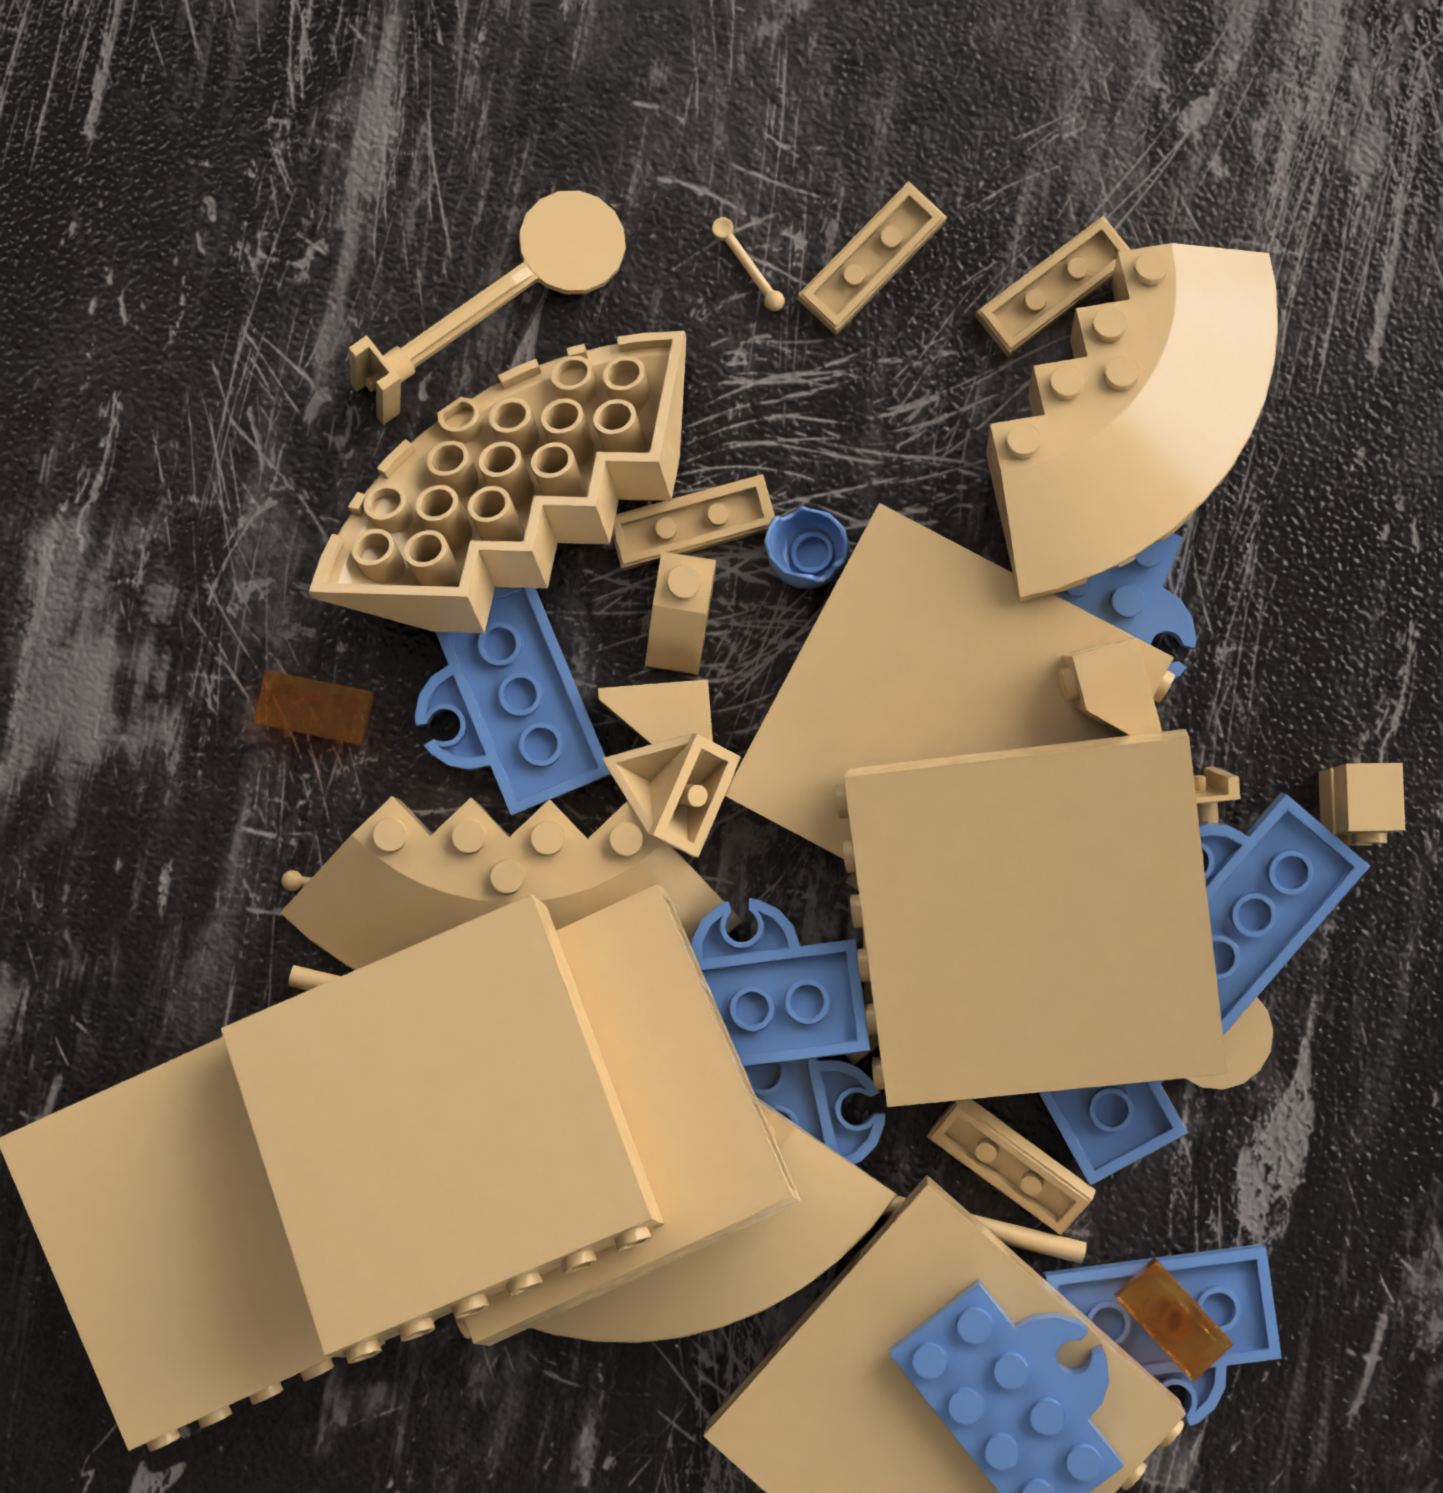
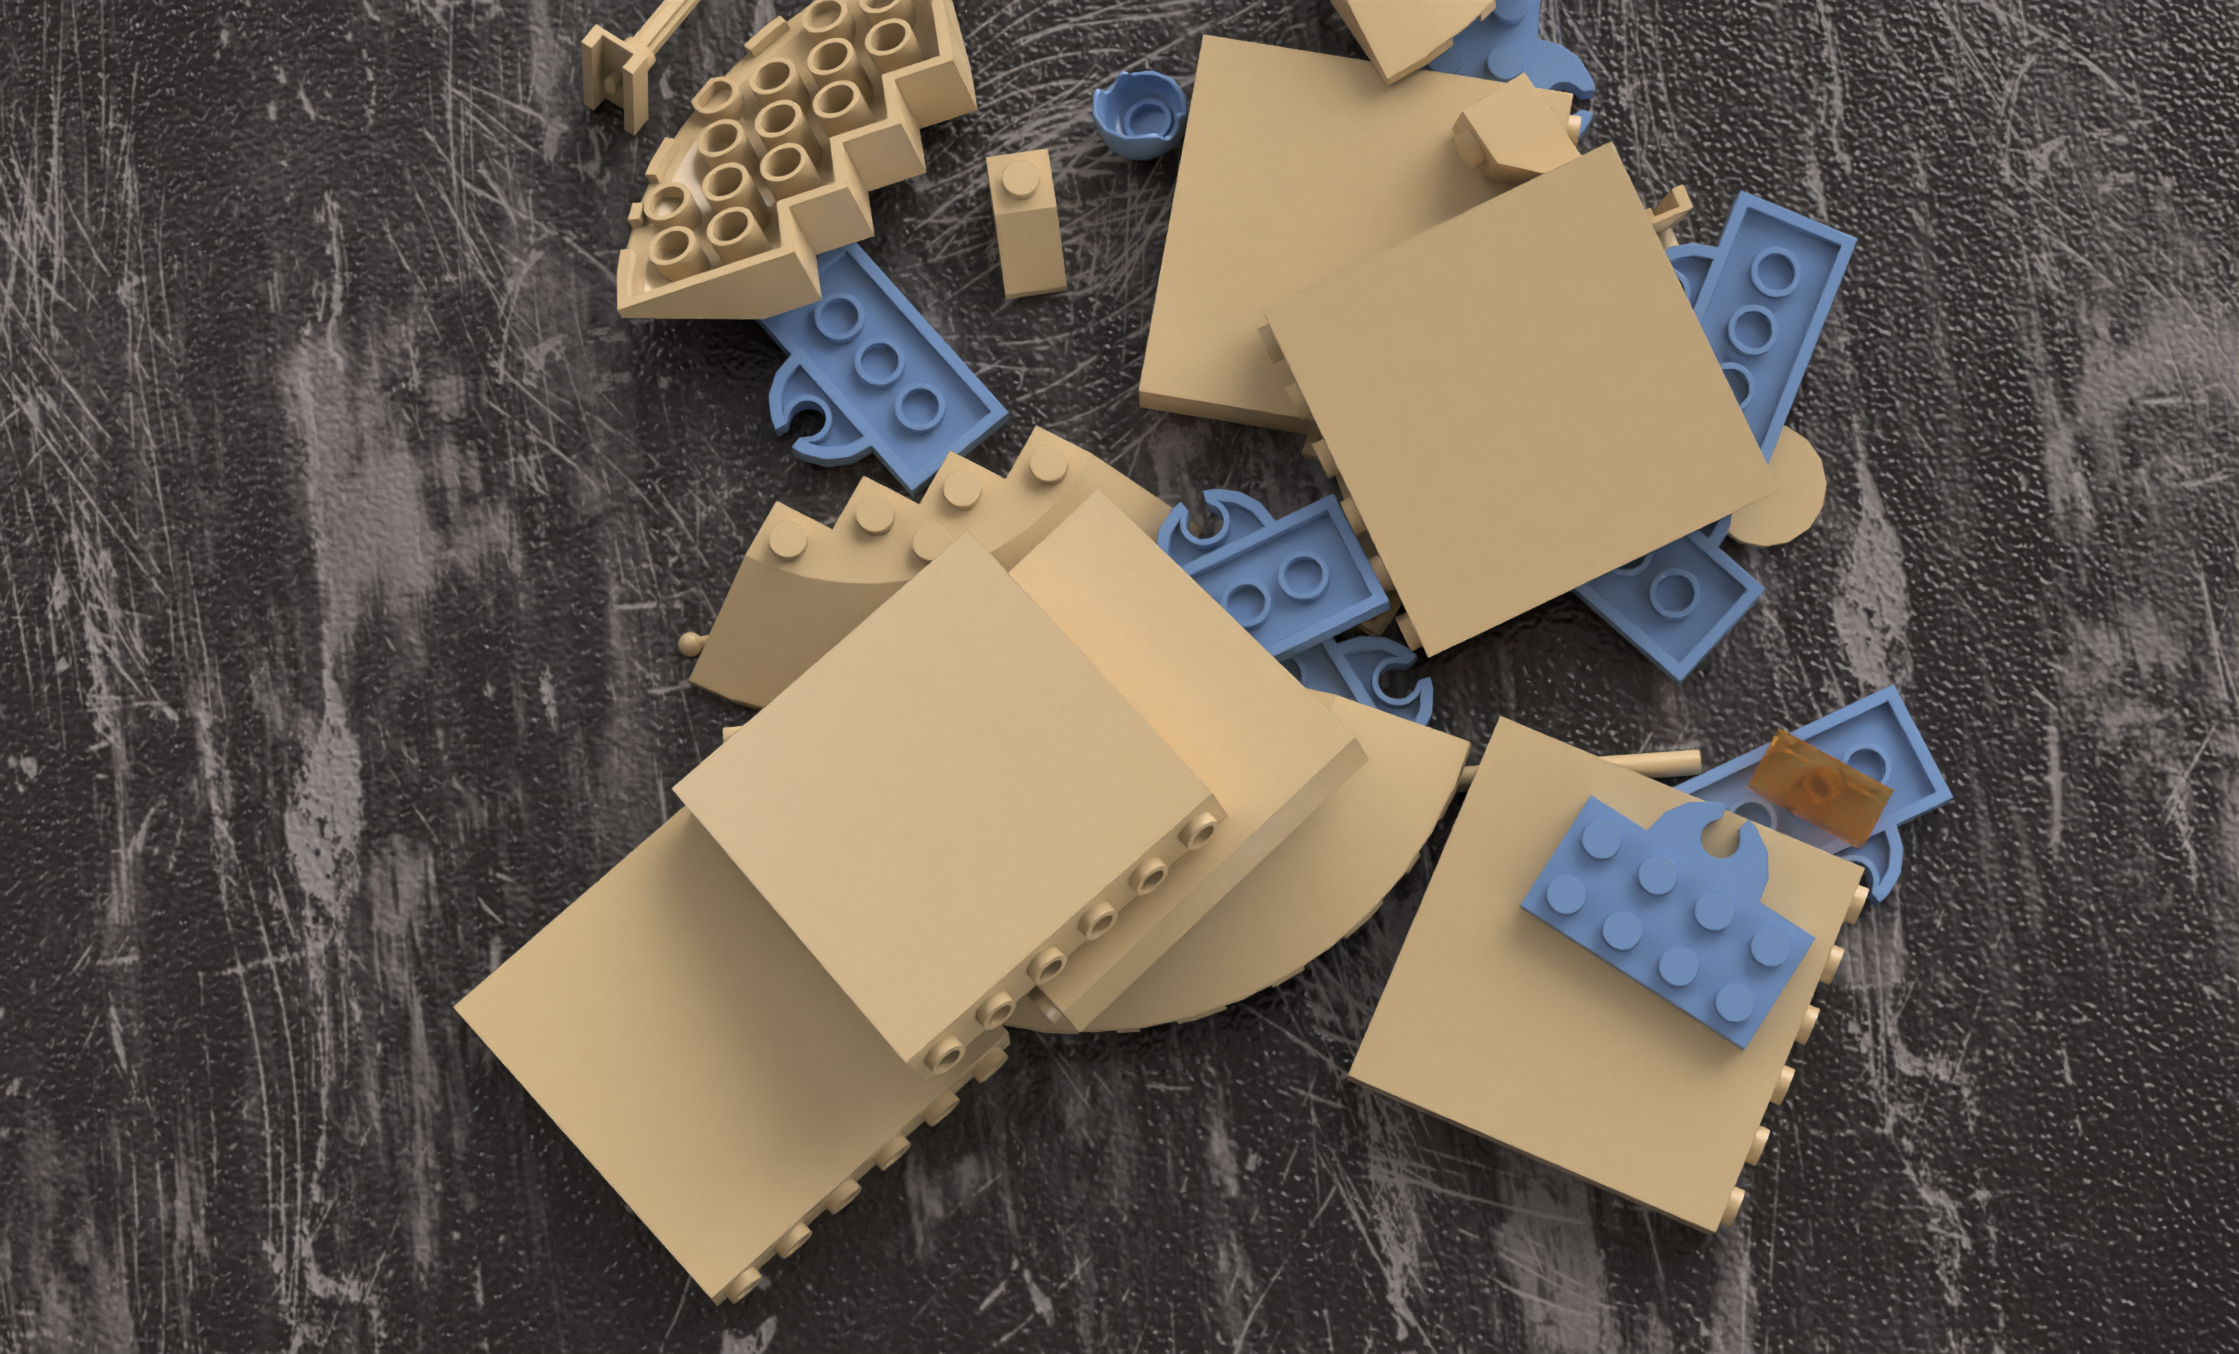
camera: 15 degrees left, 10 degrees down
clear orange plate [254,670,375,746] -> none
tan slope [598,680,713,745] -> none
tan slope [602,733,741,858] -> none
tan tile [612,474,775,571] -> none
tan tile [927,1099,1096,1235] -> none
tan piece [1318,763,1405,846] -> none

